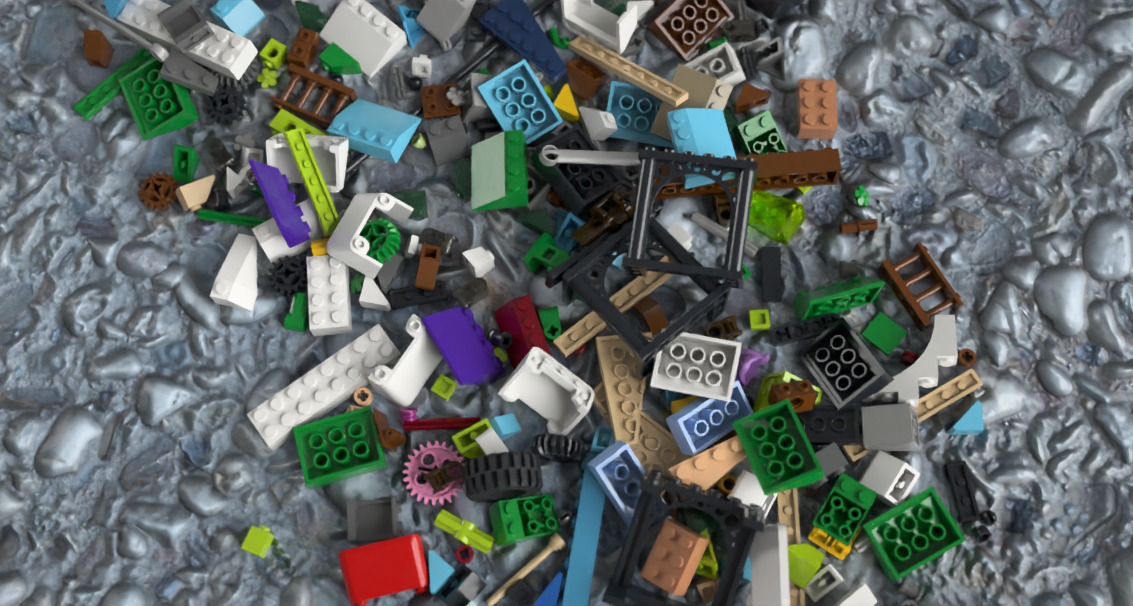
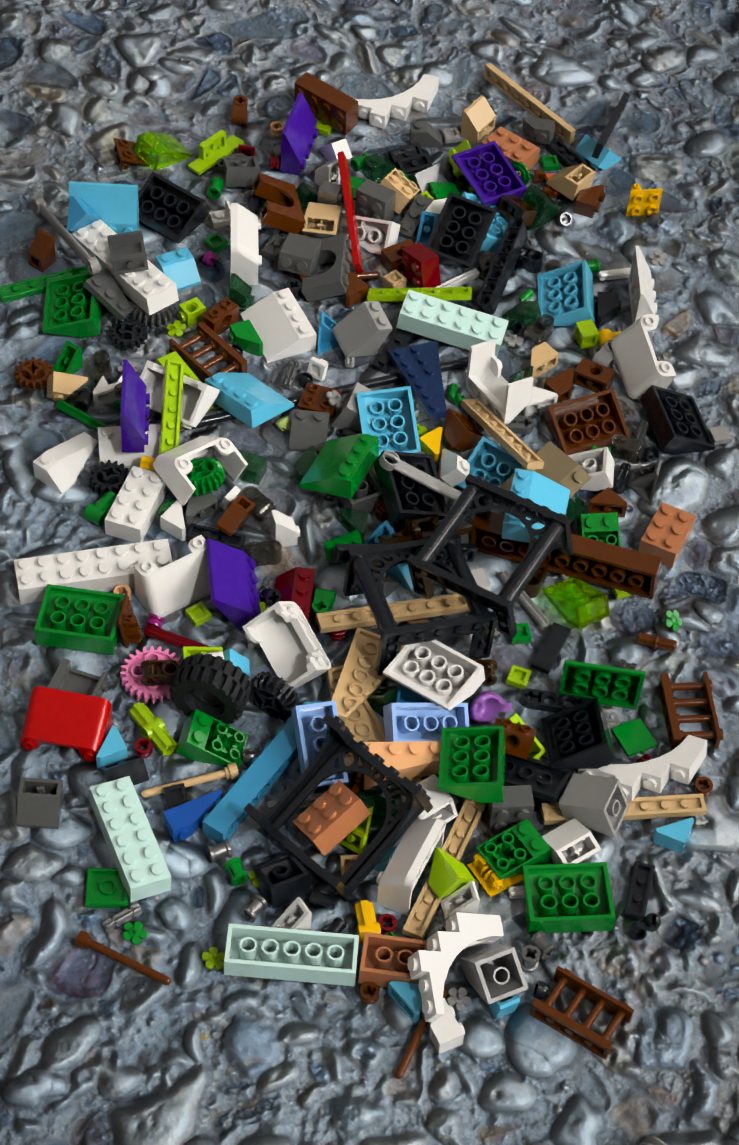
camera: 20 degrees right, 20 degrees down
none -> clear green slope [366,686,398,717]

